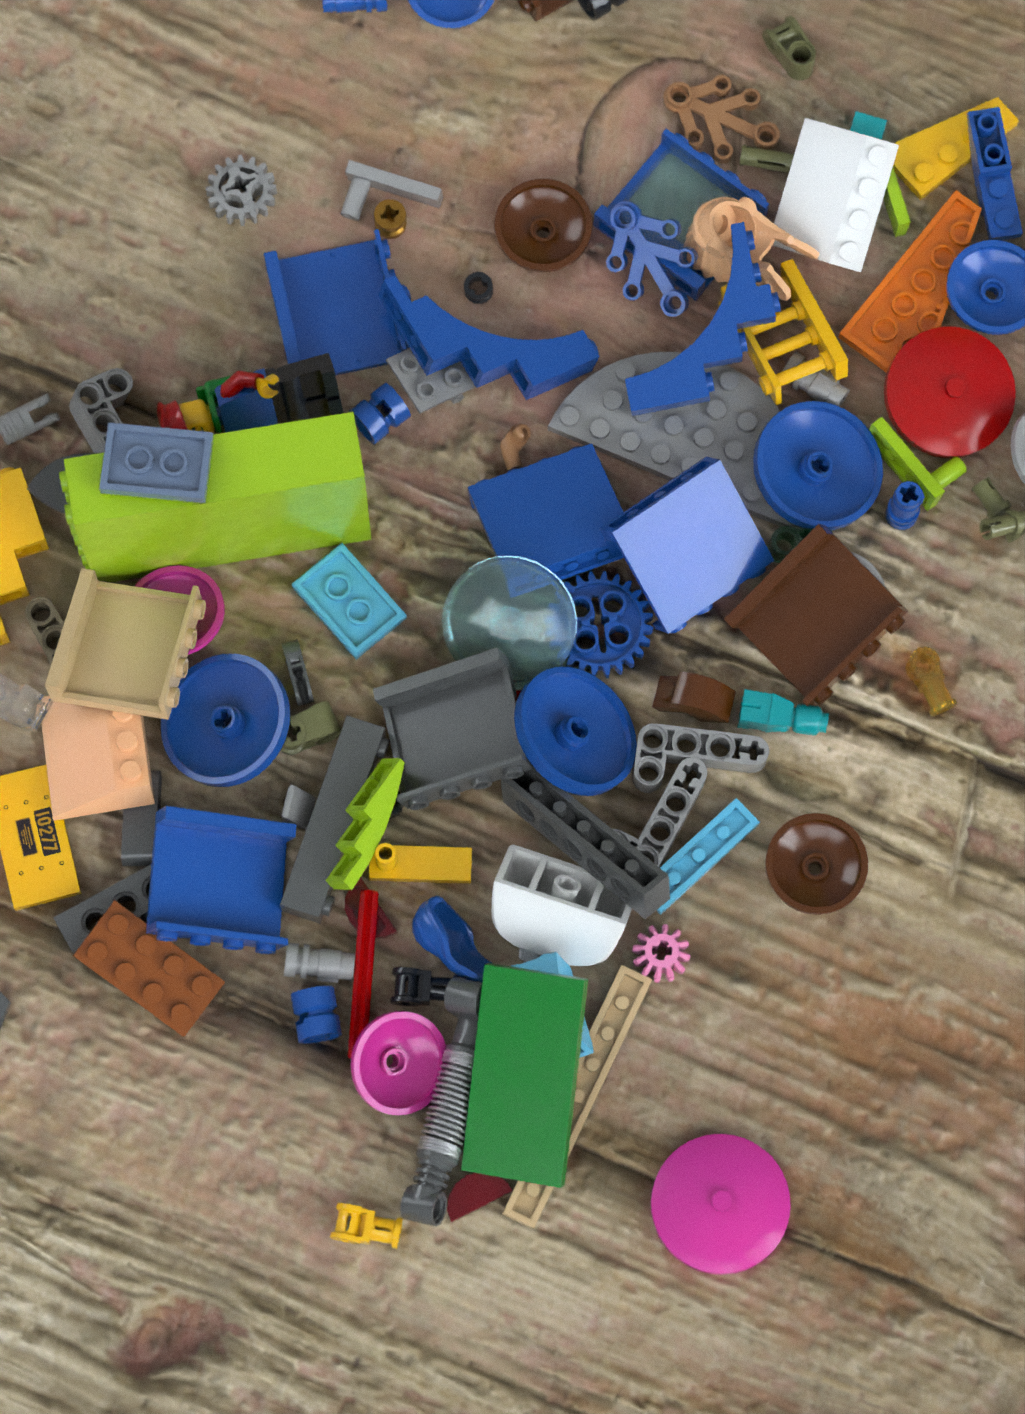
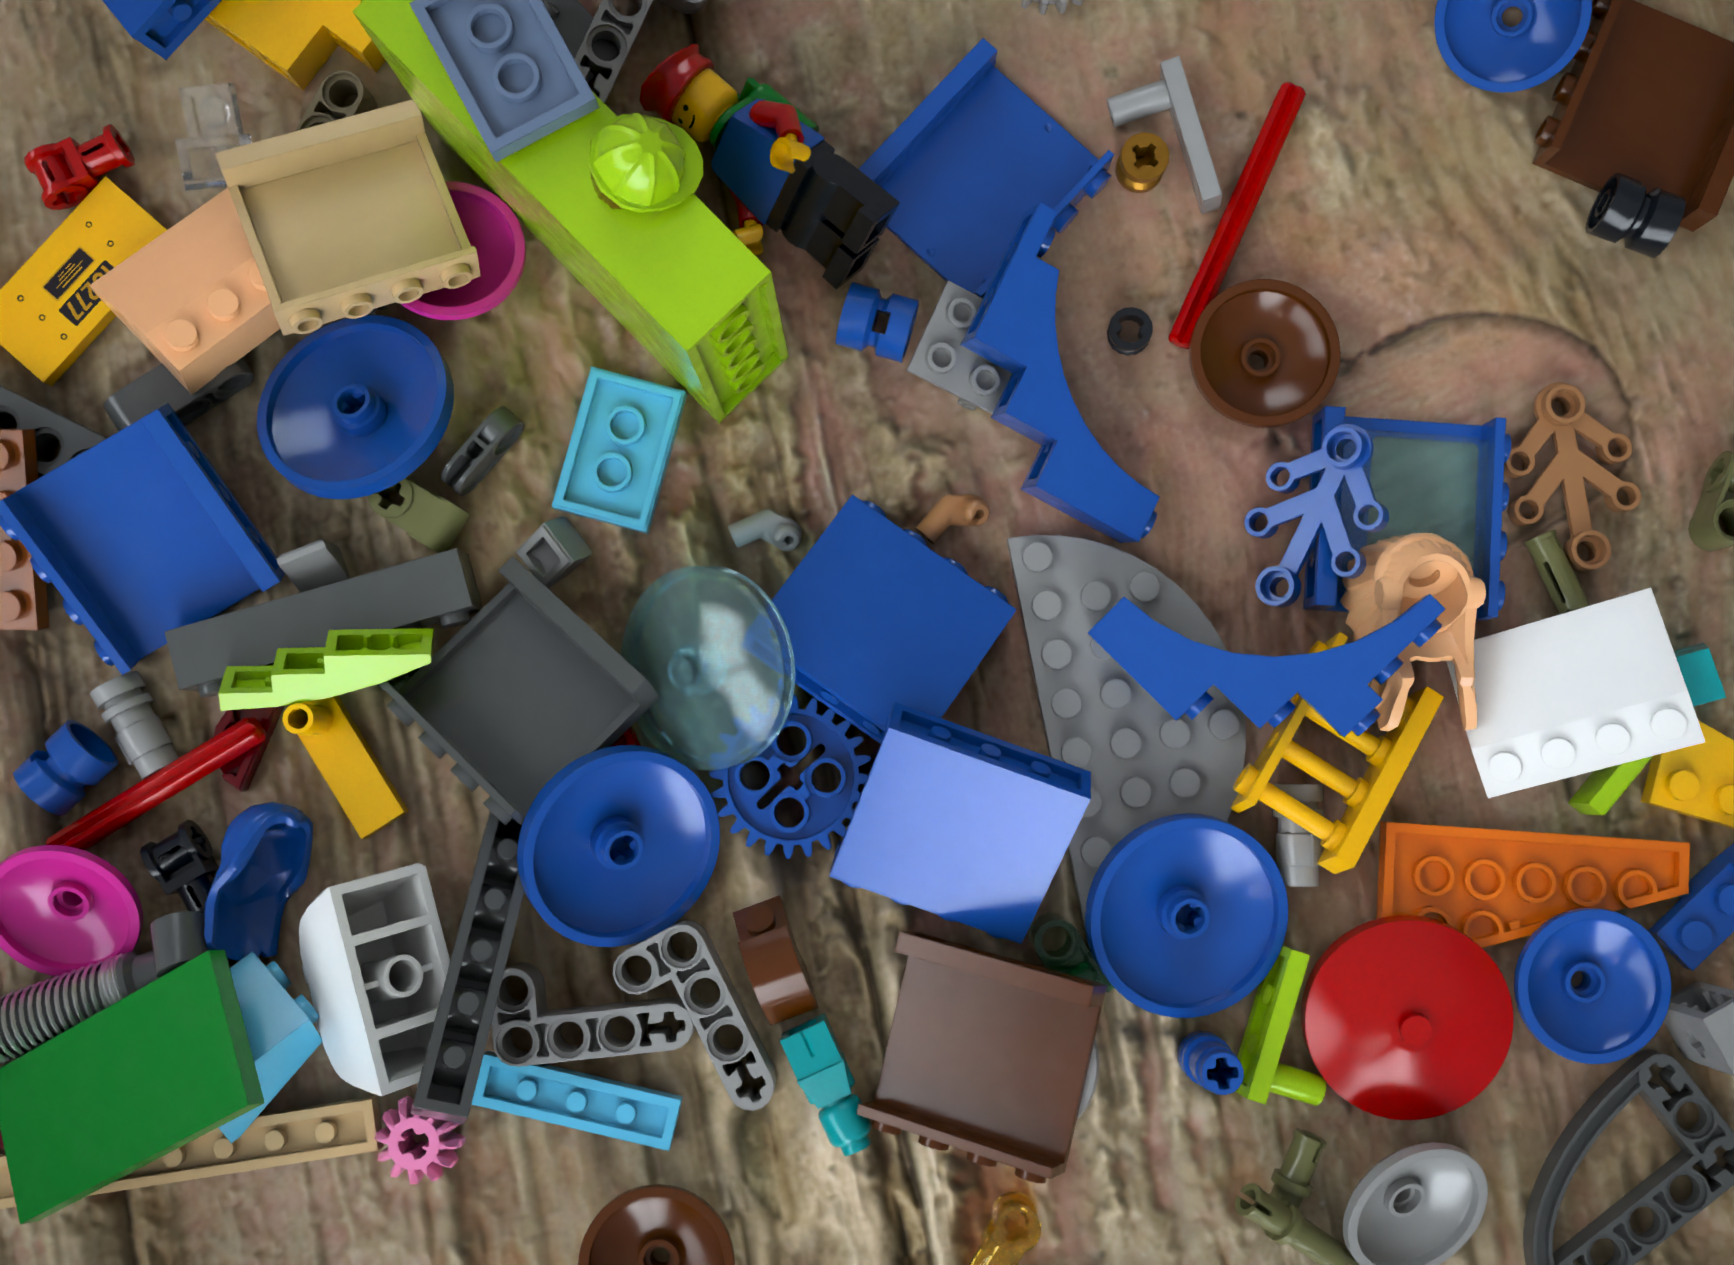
camera: 60 degrees right, 10 degrees up
none -> light grey slope [516,517,592,589]
none -> lime piece [588,113,703,213]
none -> light grey arm [728,509,802,552]
none -> red axle [1168,82,1306,350]

